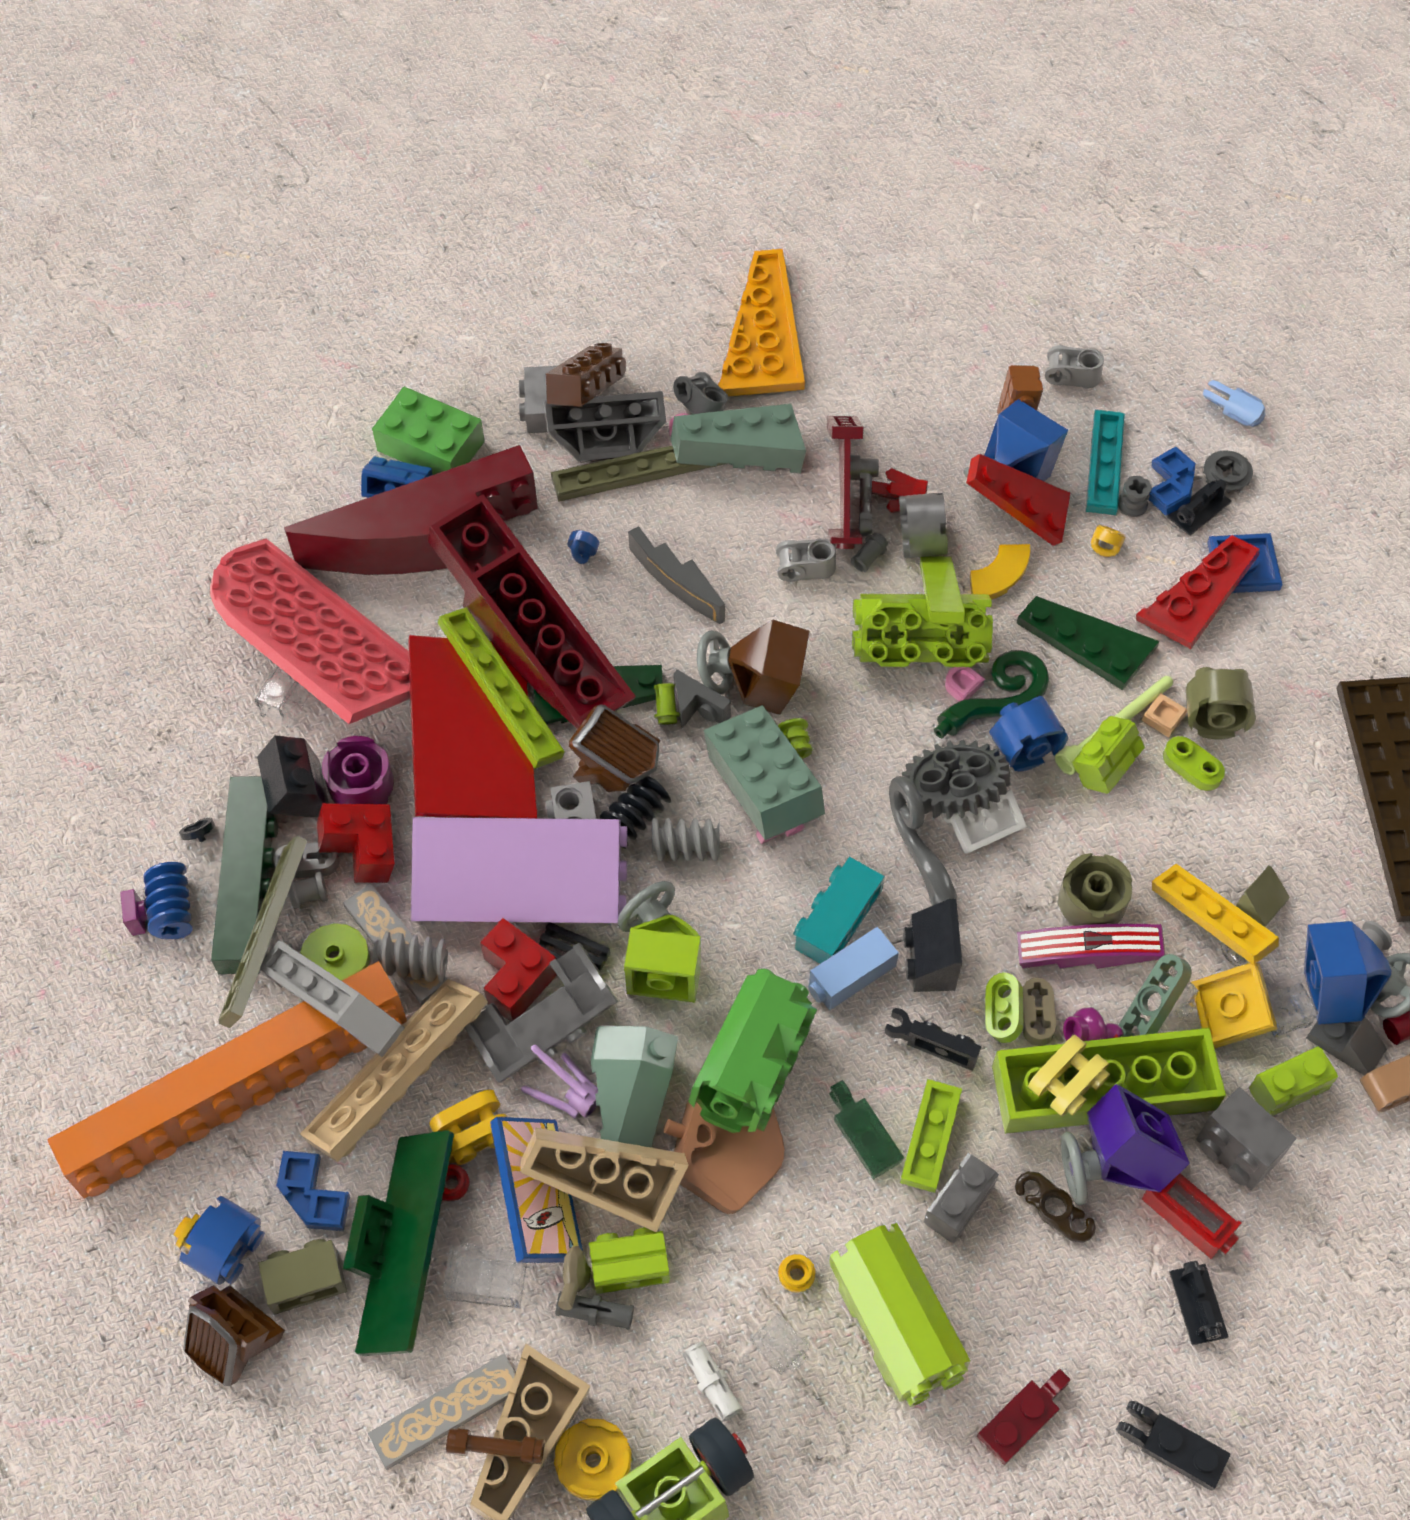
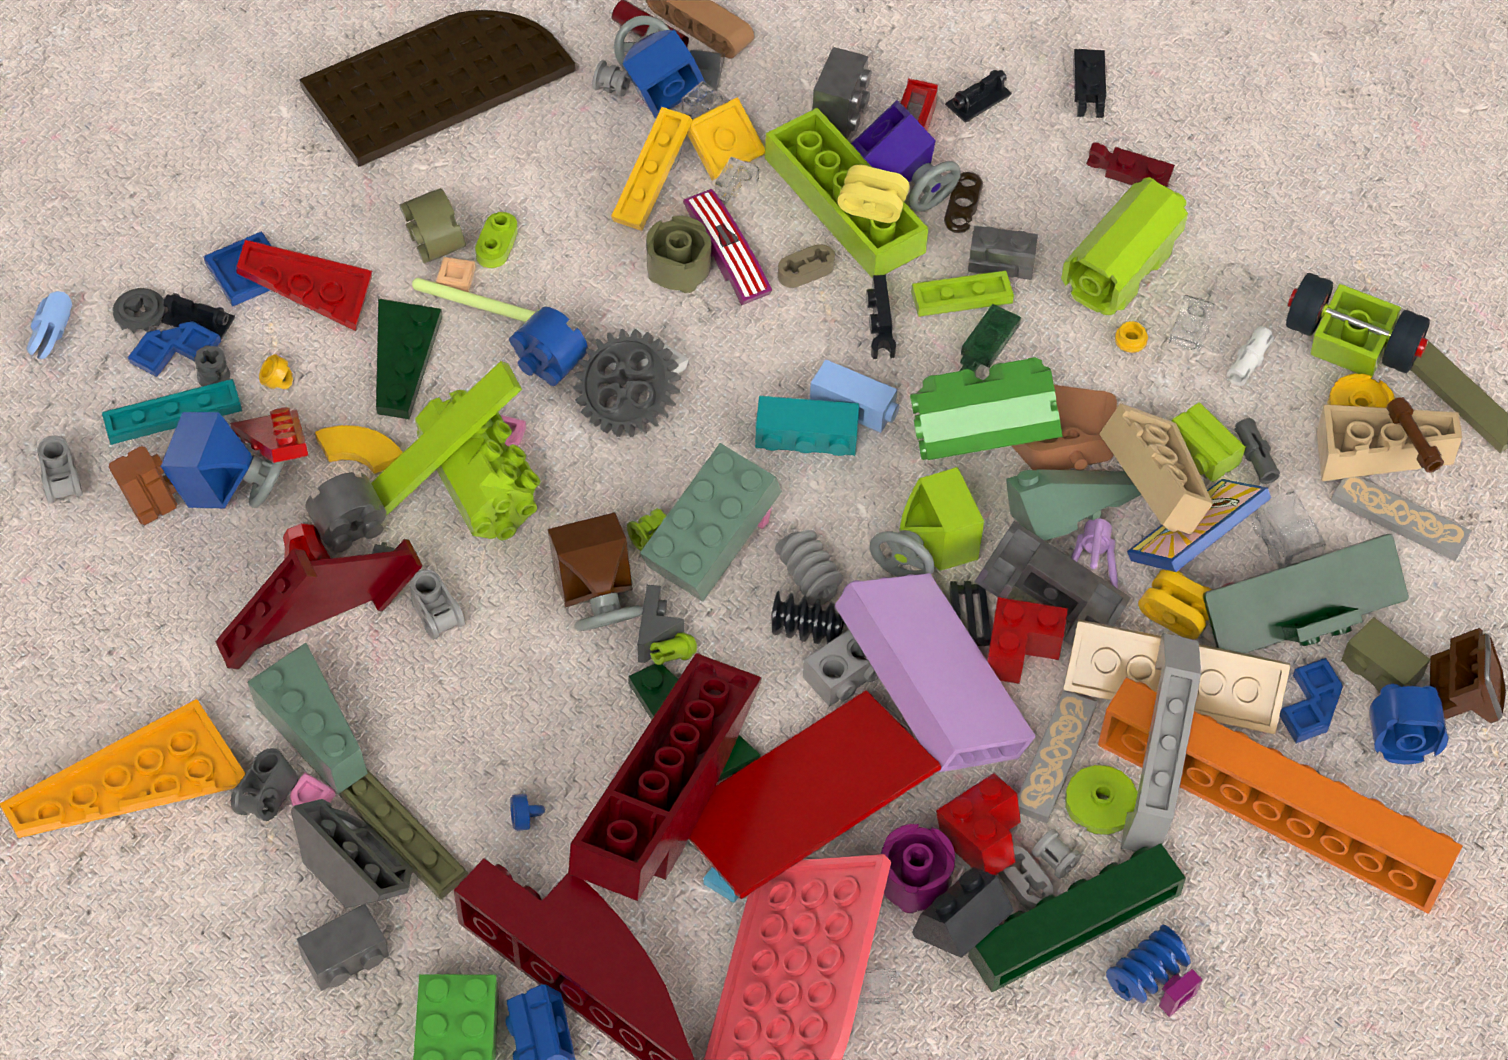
camera: 120 degrees left, 5 degrees down
yellow plate [173,1213,201,1250] -> none
black piece [179,818,215,842] -> none
olive tile [218,835,308,1028] -> none
light grey piece [371,931,448,983] -> none
lime tile [438,607,565,769] -> none
reddish brown brick [546,343,626,407] -> none
dark tan rock [558,1246,591,1310] -> none
reddish brown piece [569,705,661,792] -> none
dark grey slope [628,526,725,624] -> none
dark grey plant [889,776,957,905] -> none
black slope [903,899,962,992] -> none
dark green plant [934,650,1049,739] -> none
lime plate [985,972,1024,1043] -> none
magenta animal [1063,1007,1123,1041] -> none
lime brick [1072,716,1145,794] -> none
sand green beam [1119,954,1192,1037] -> none
olive slope [1236,865,1290,927] -> none
lime brick [1249,1046,1338,1116] -> none

